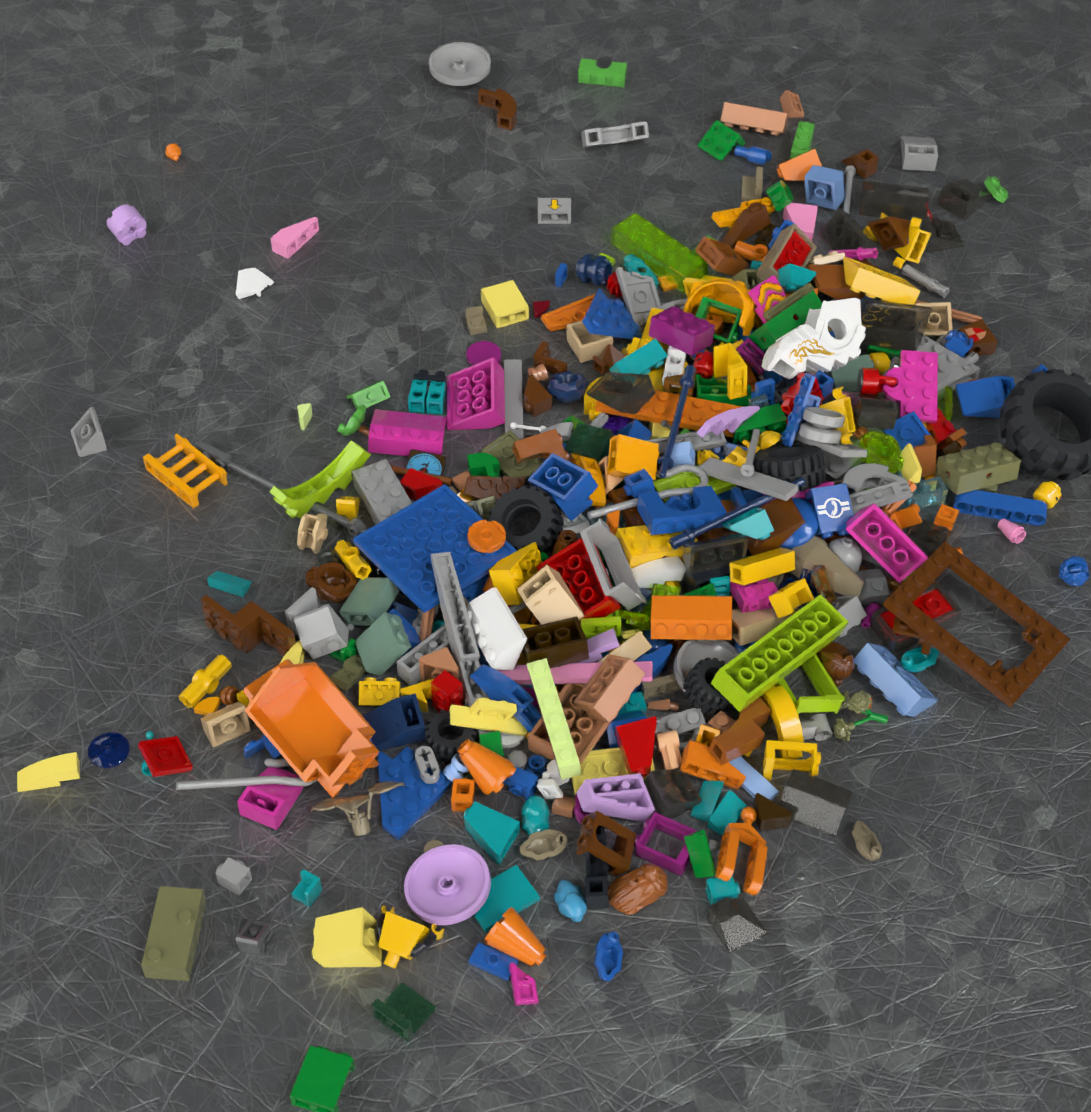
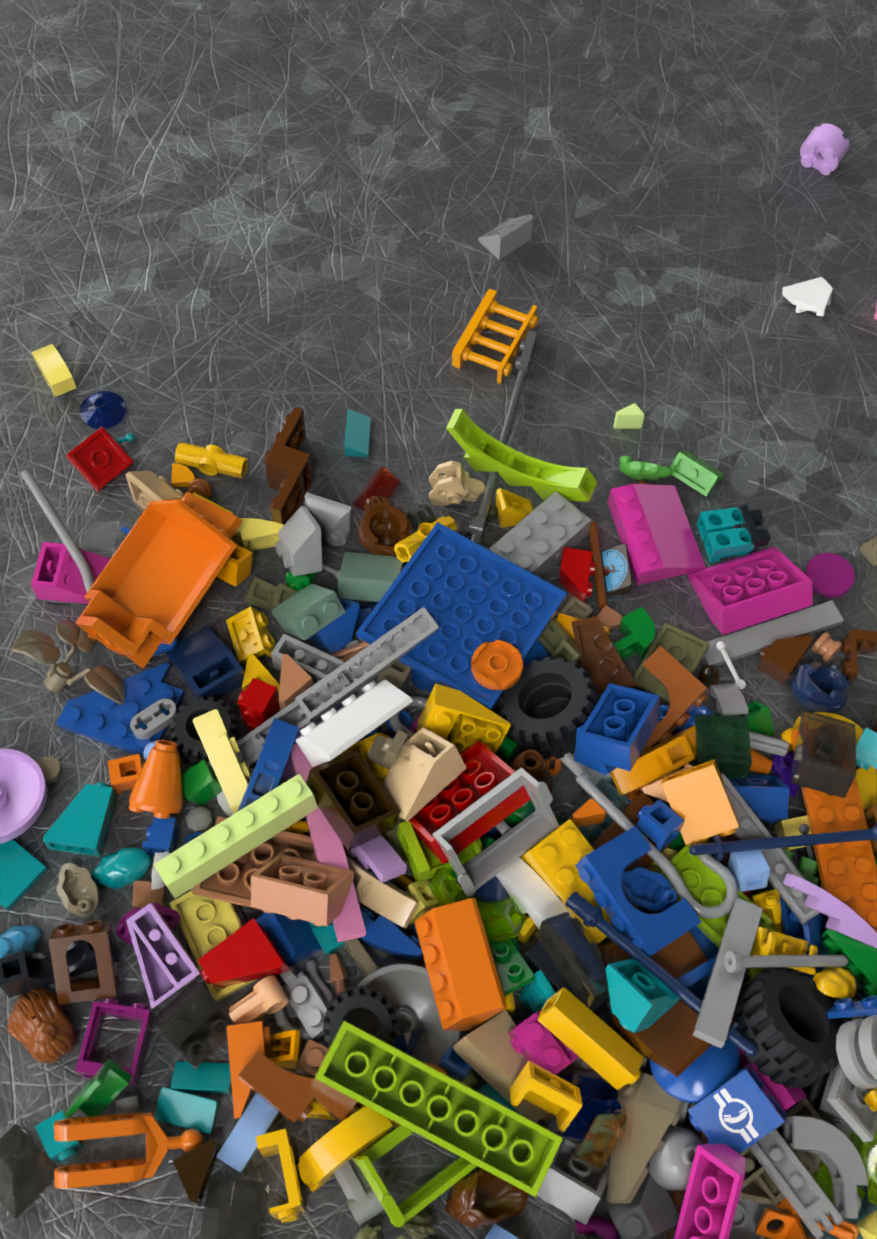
camera: 70 degrees right, 10 degrees up
none -> clear red slope [352,466,401,511]
none -> dark tan bracket [366,729,408,770]

